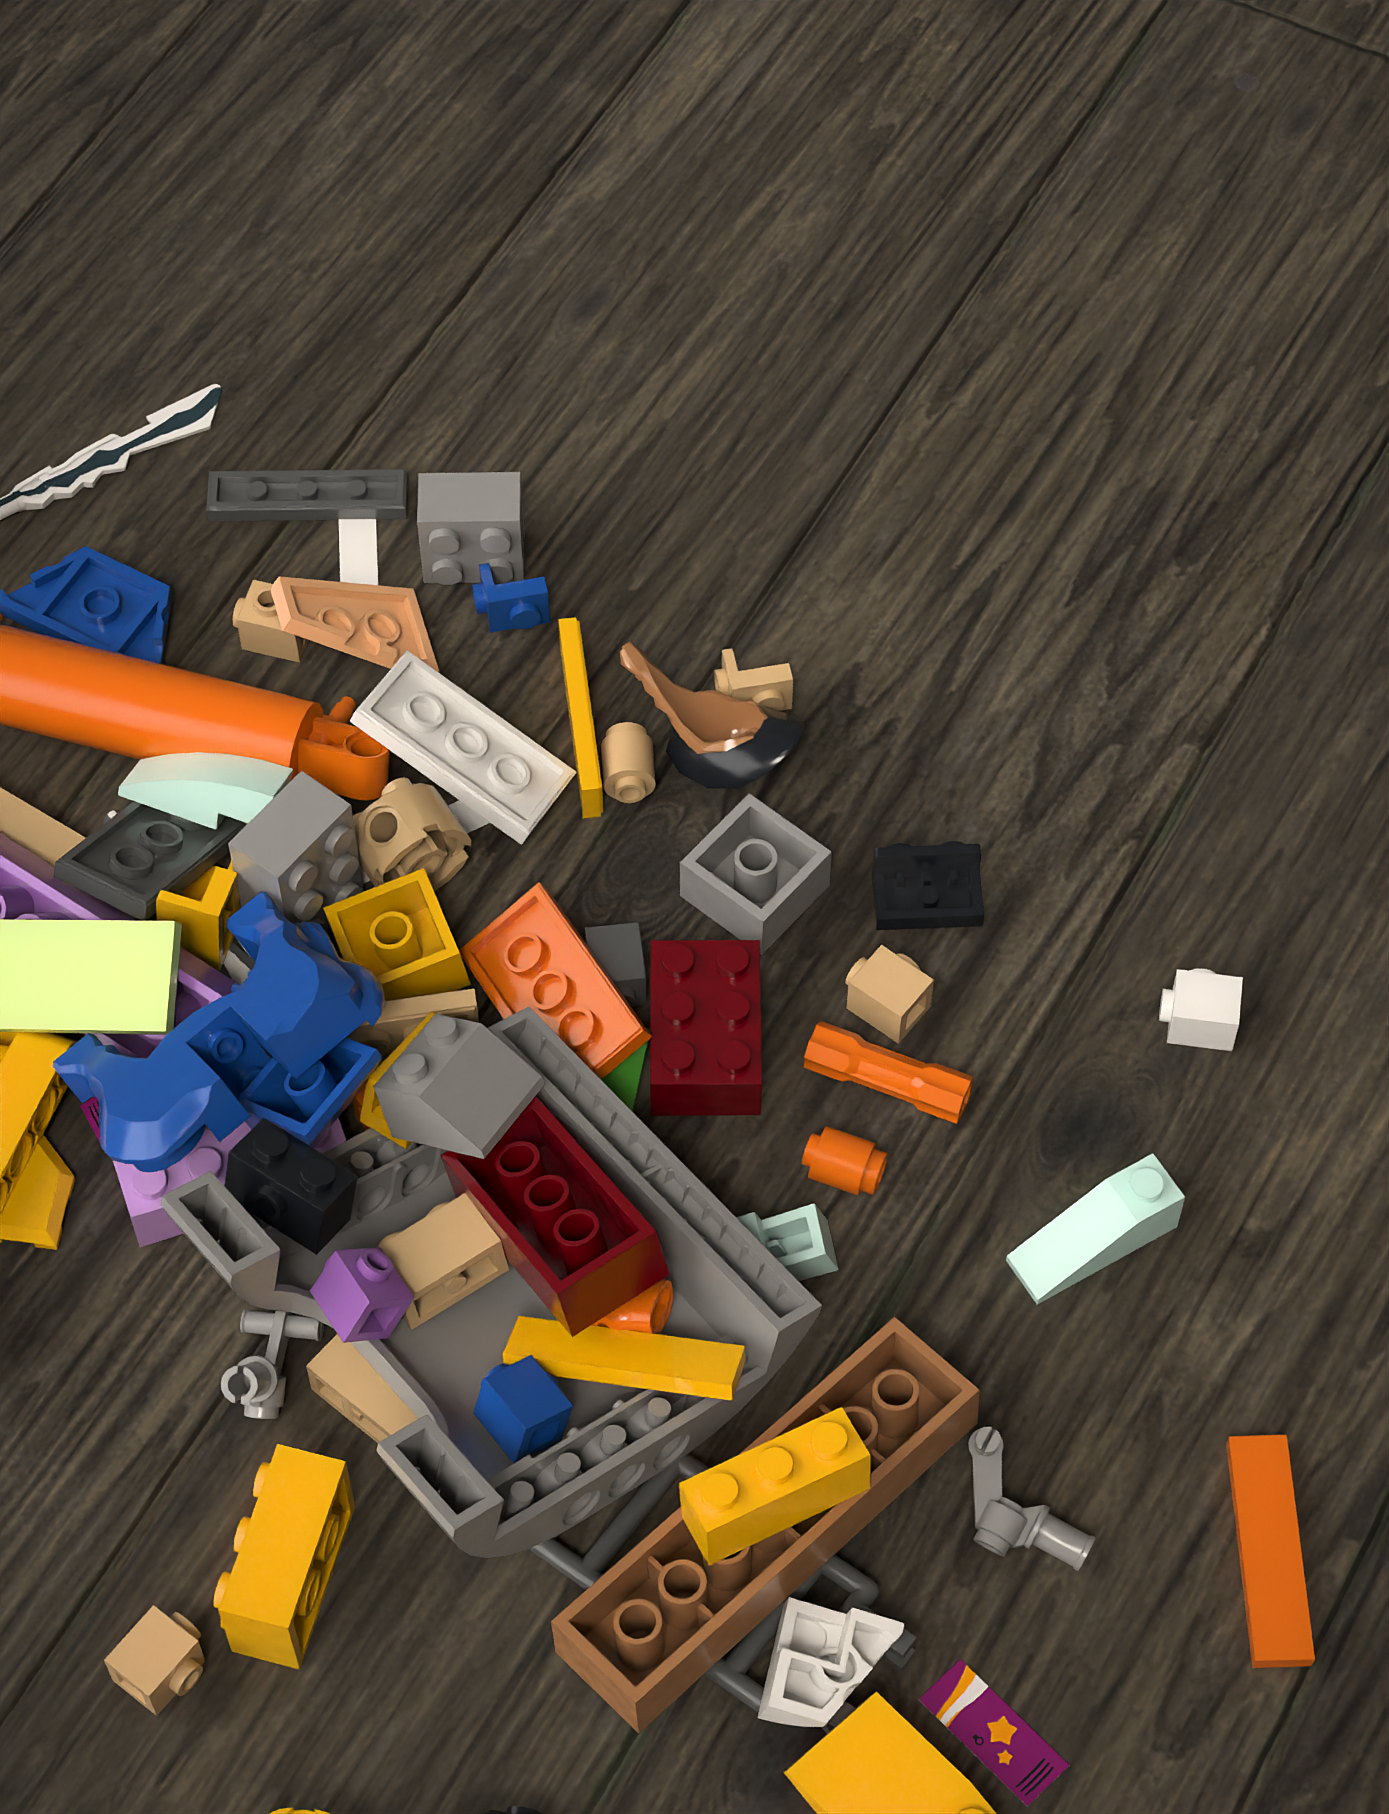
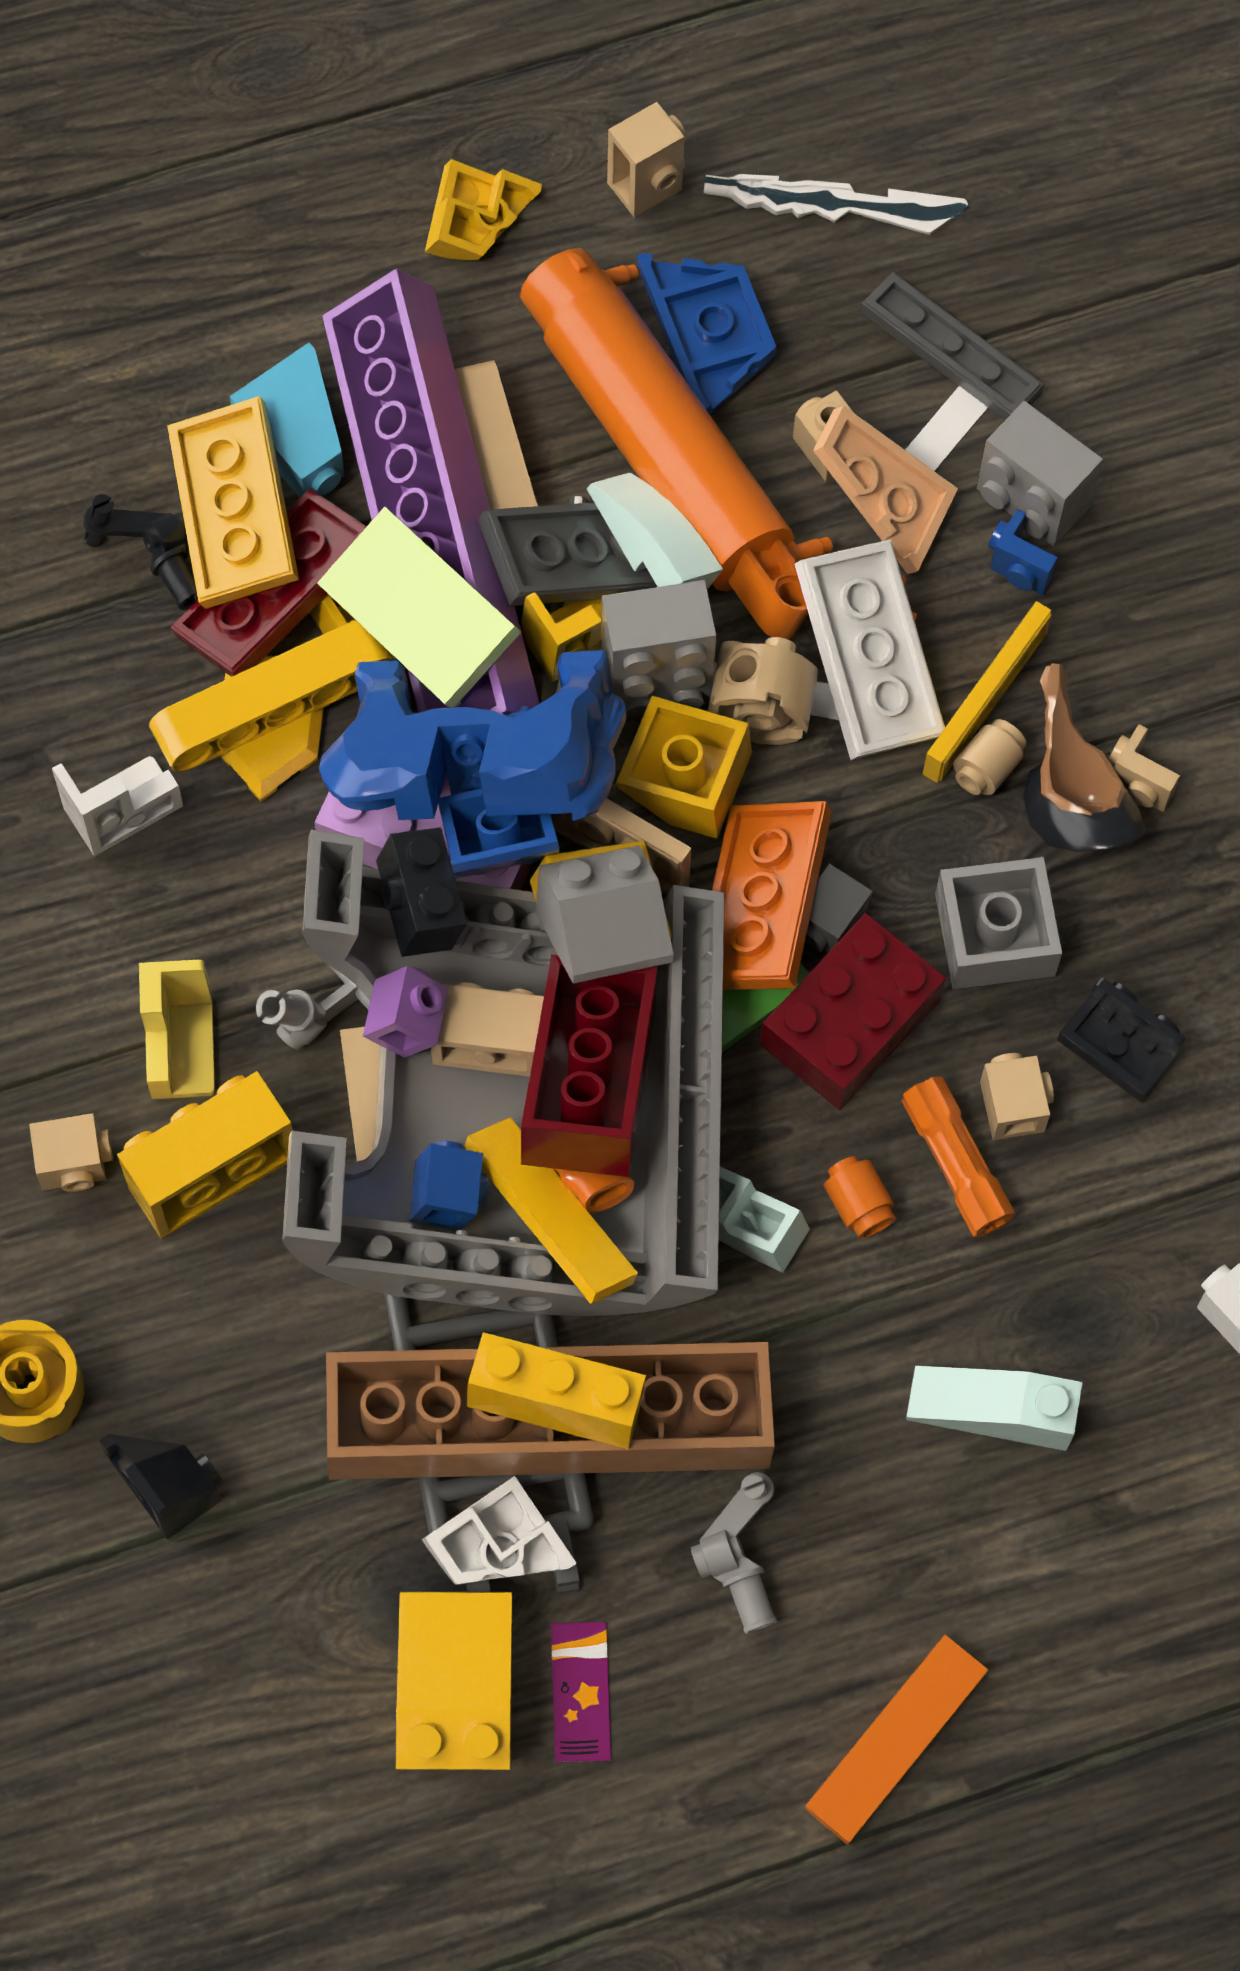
camera: 40 degrees right, 10 degrees up
none -> light yellow panel [139,960,215,1099]

